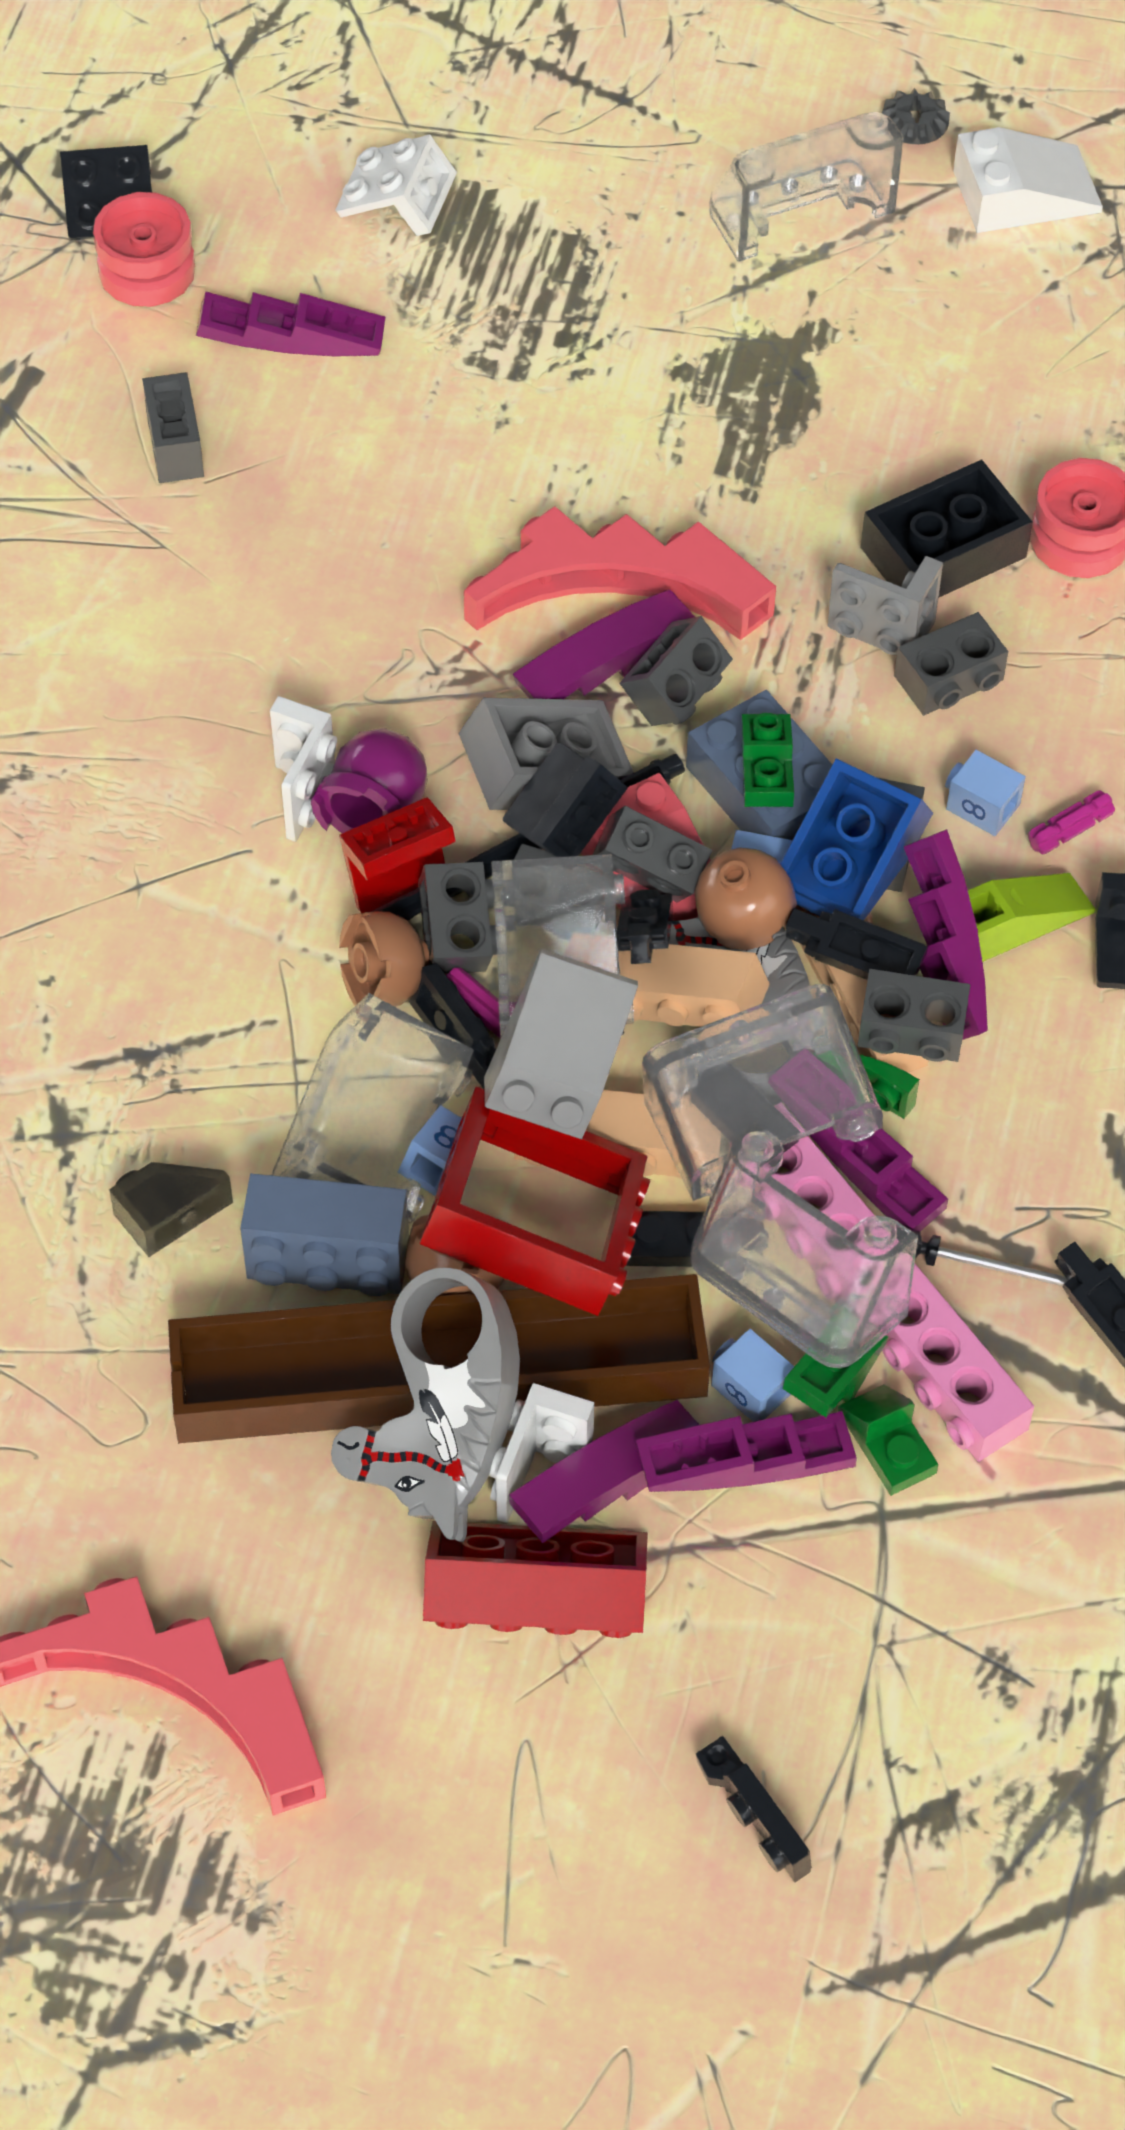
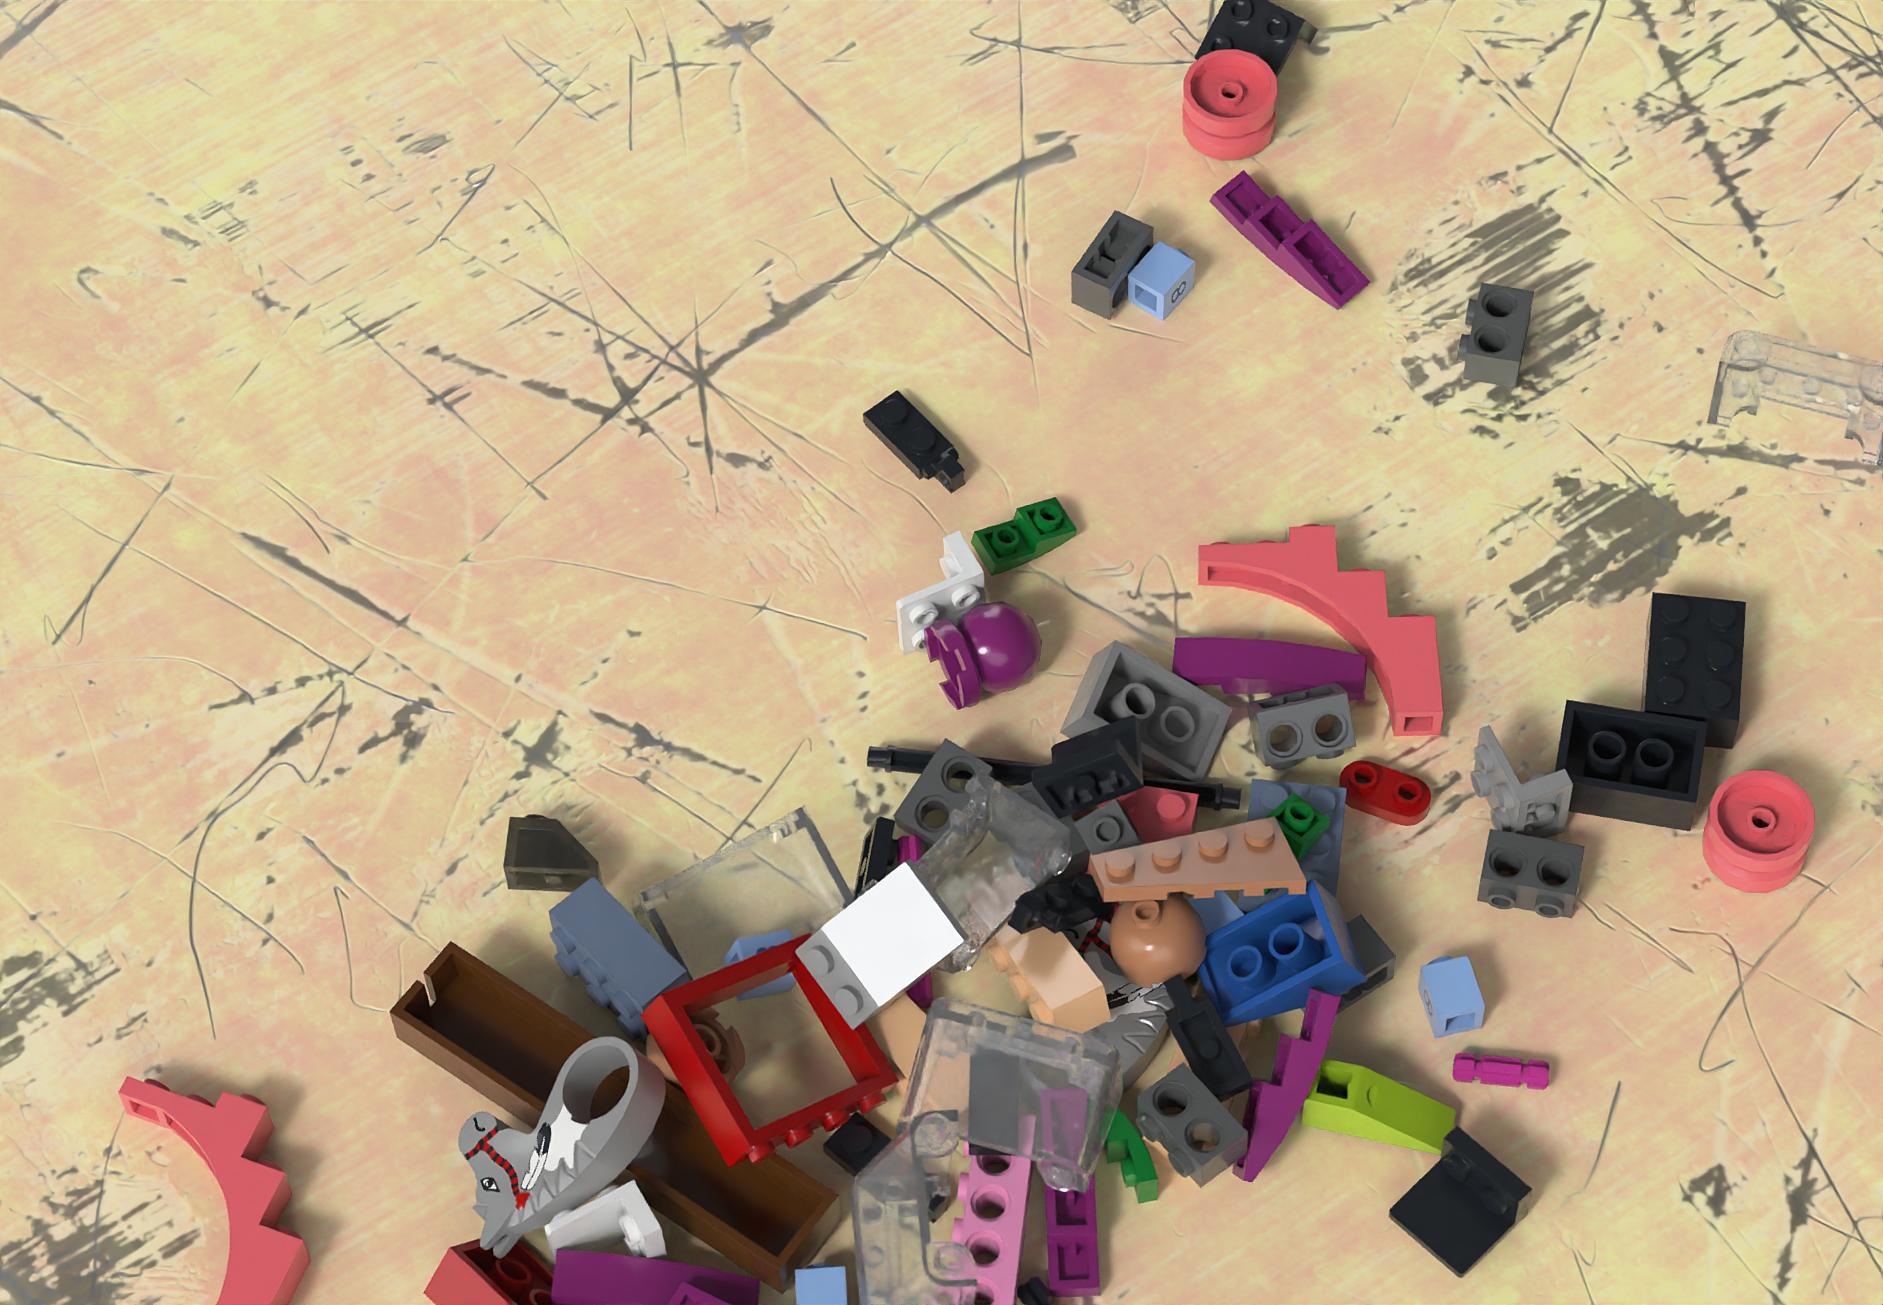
camera: 45 degrees right, 0 degrees up
white bracket [335,134,457,236] -> none
red bracket [339,797,456,913] -> none
nougat cylinder [339,911,430,1012] -> none
none -> black hinge [863,390,965,494]
none -> green slope [971,497,1077,576]
none -> nougat wing [1090,816,1306,902]
none -> light blue brick [1128,240,1195,321]
none -> red plate [1339,760,1431,826]
none -> dark grey brick [1457,282,1534,388]
none -> black brick [1640,592,1746,749]

